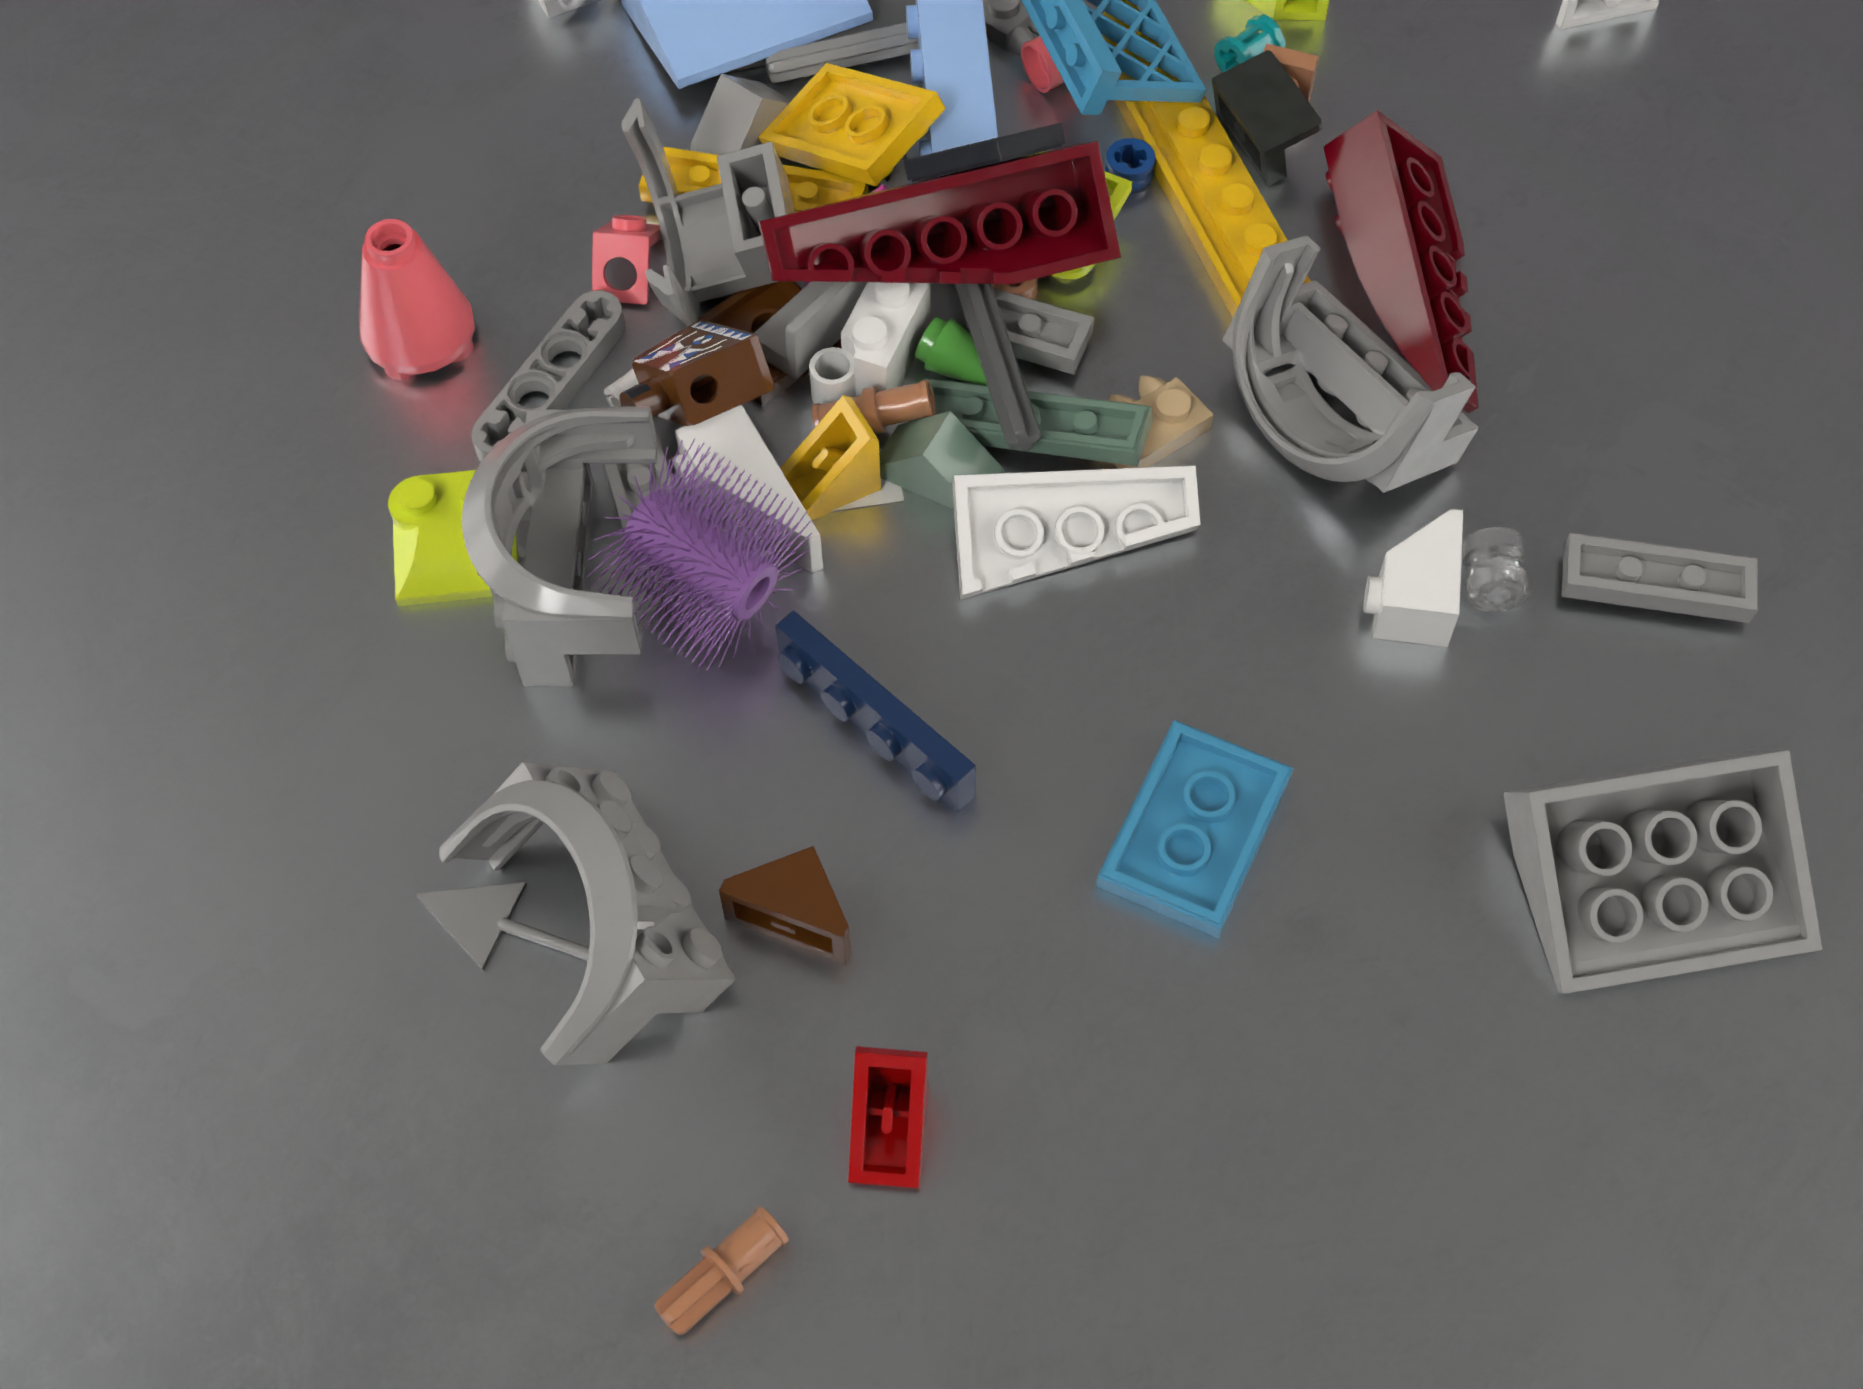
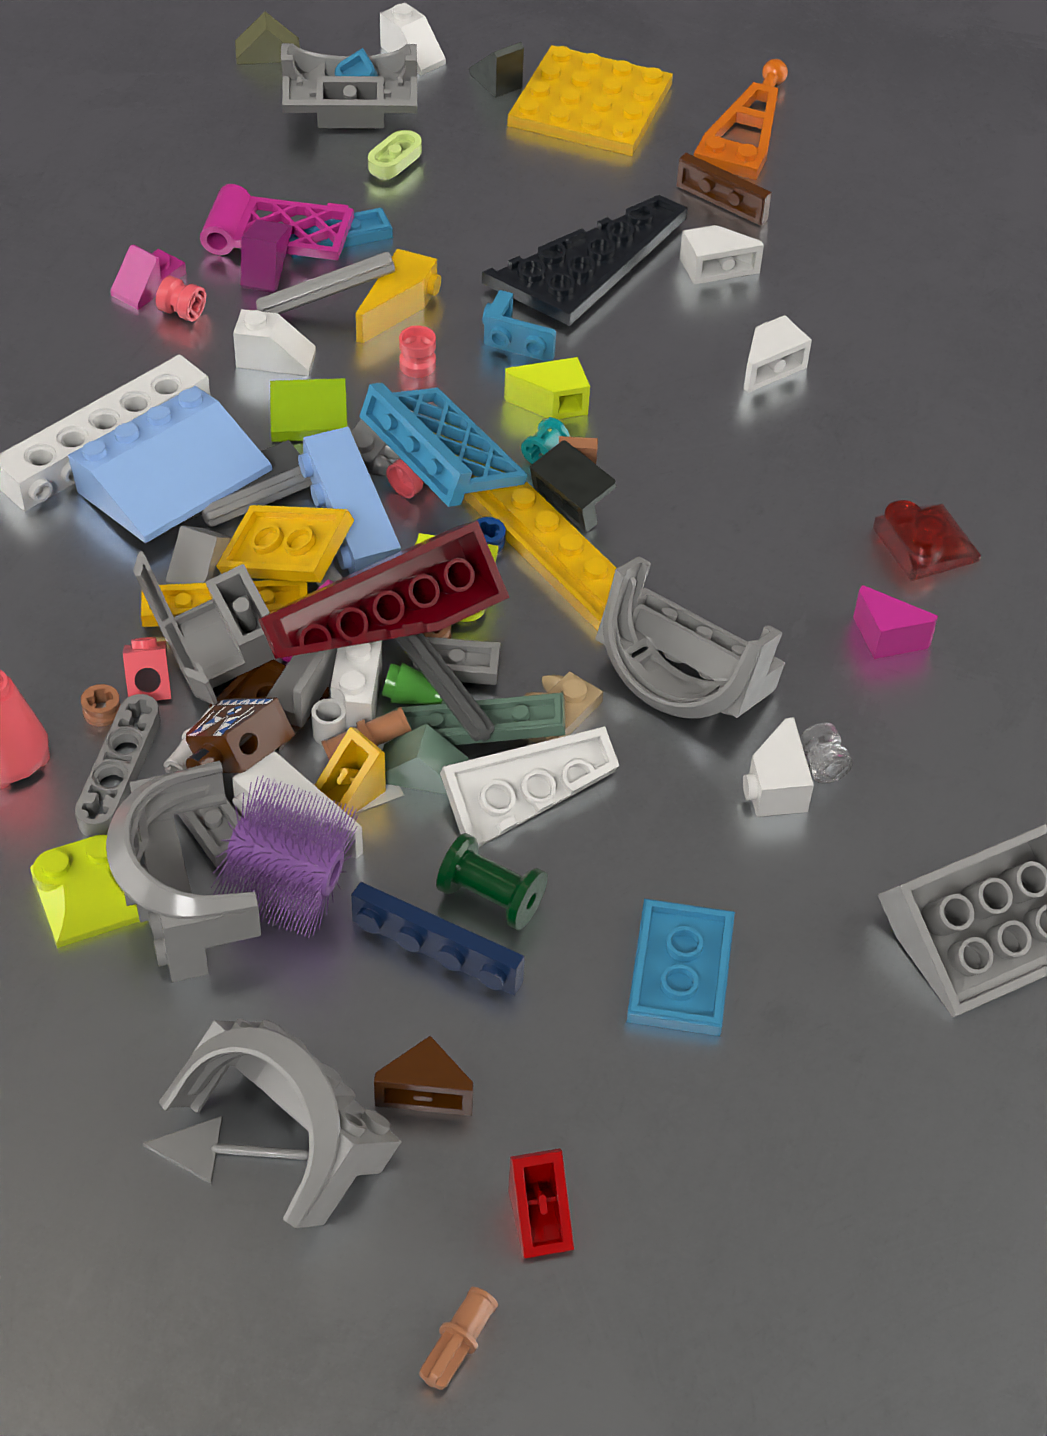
camera: 20 degrees left, 10 degrees down
black tile [903,123,1066,182] -> none
dark red wedge [1323,110,1479,413] -> none
light grey plate [1562,532,1758,623] -> none
none -> nougat bush [81,684,121,727]
none -> dark green piece [436,833,548,930]
none -> dark pink slope [853,585,938,659]
none -> clear red slope [873,500,981,581]

